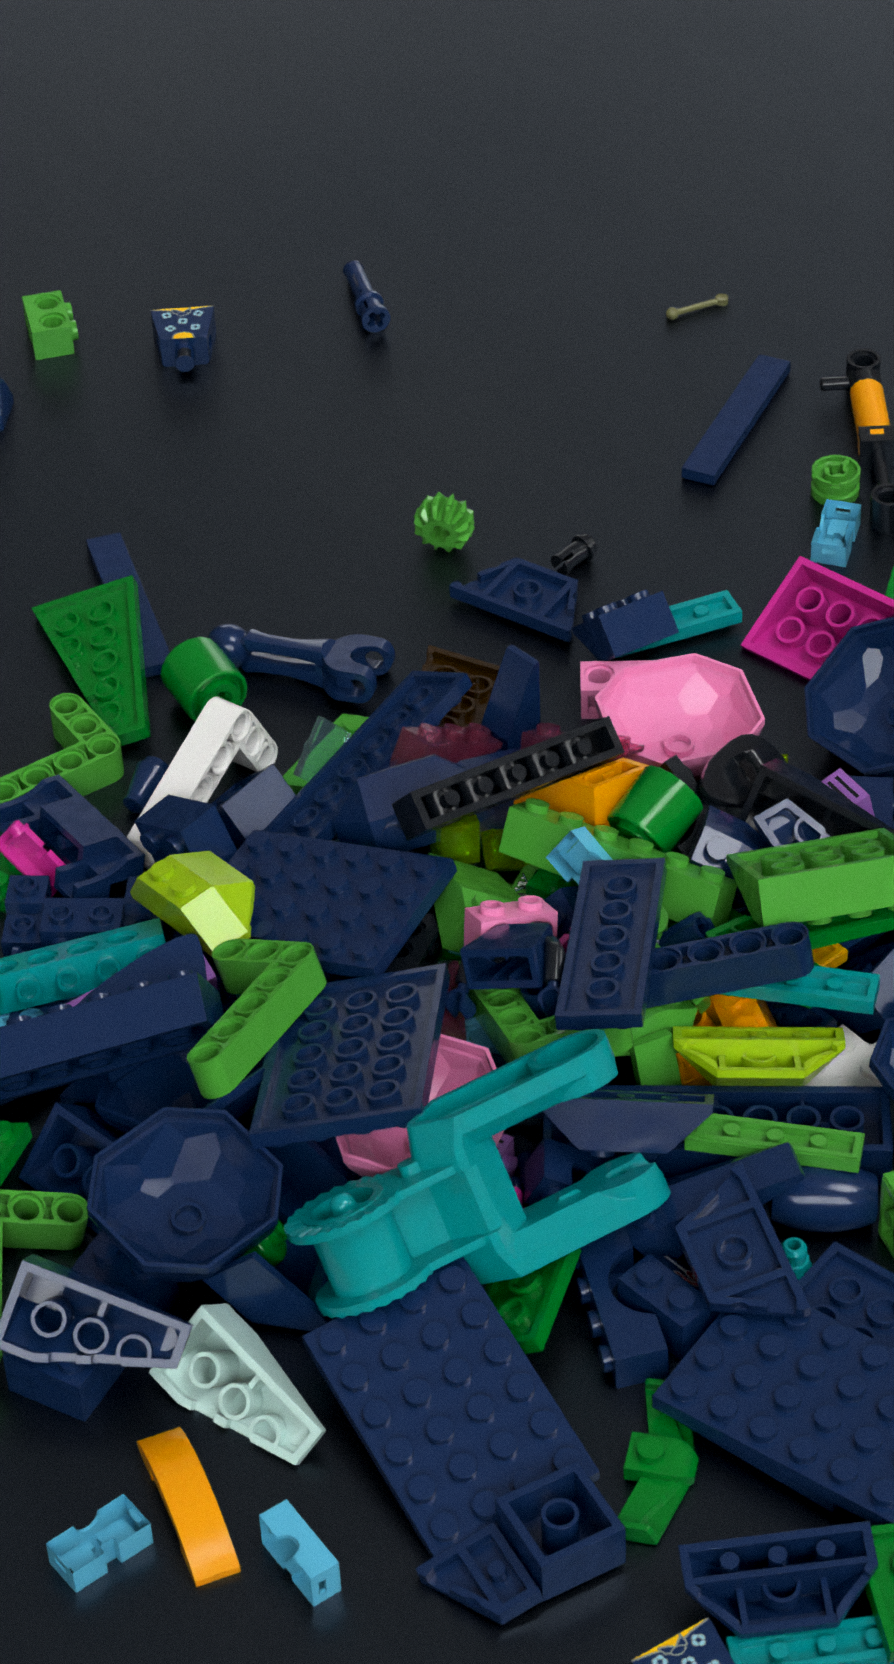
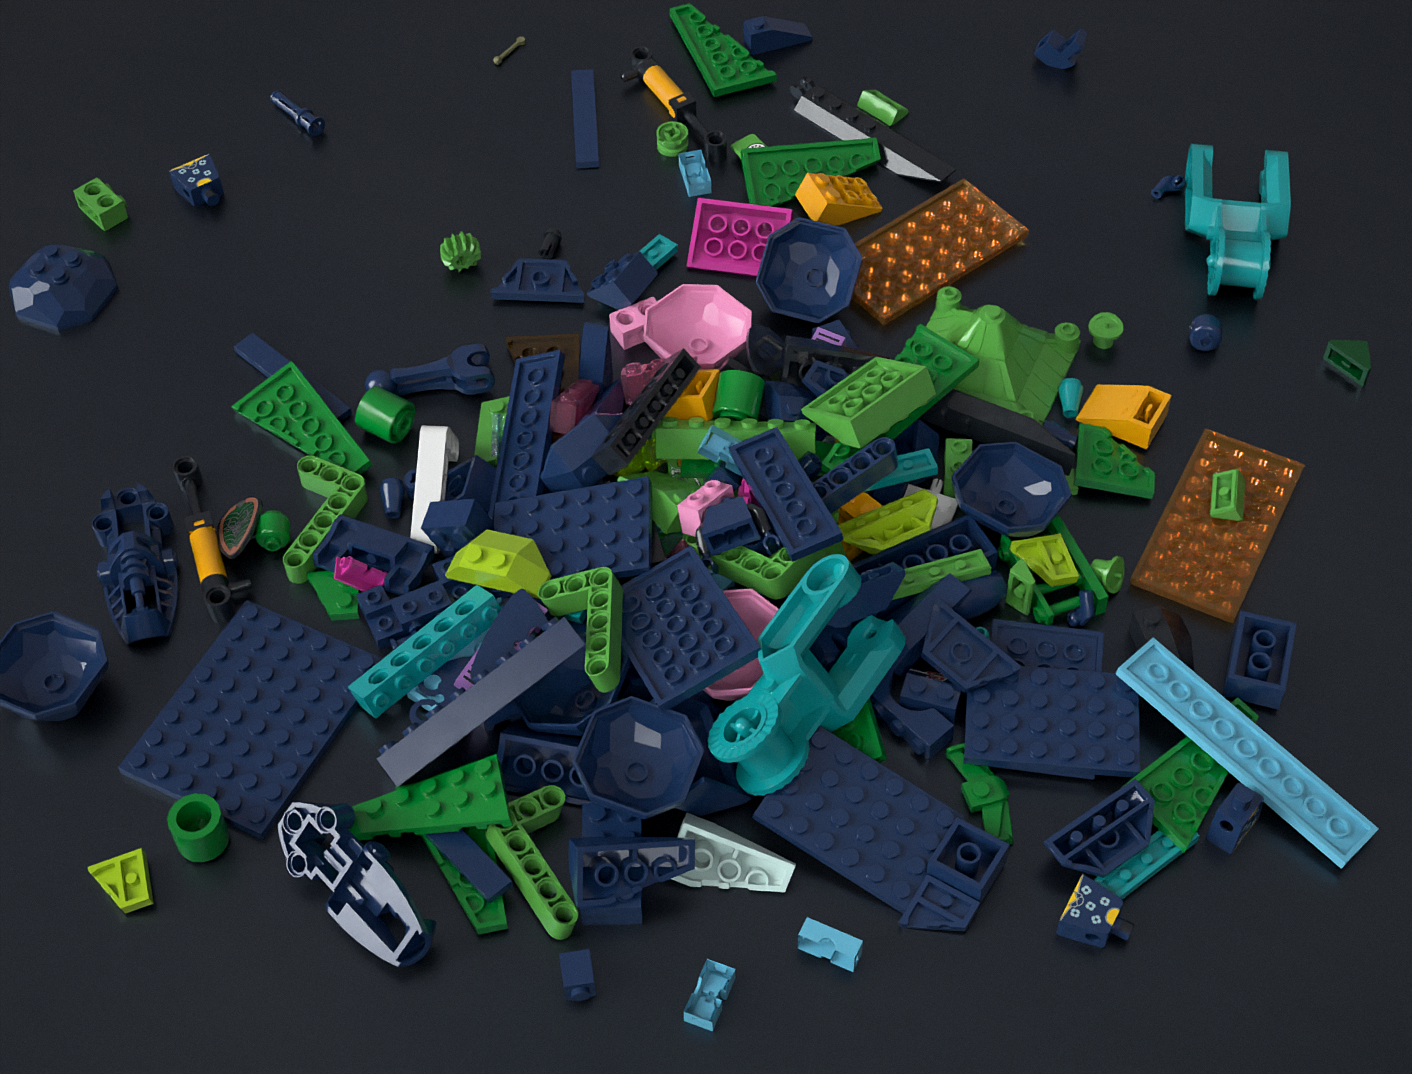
camera: 30 degrees left, 10 degrees up
light orange slope [137,1427,241,1587] -> none

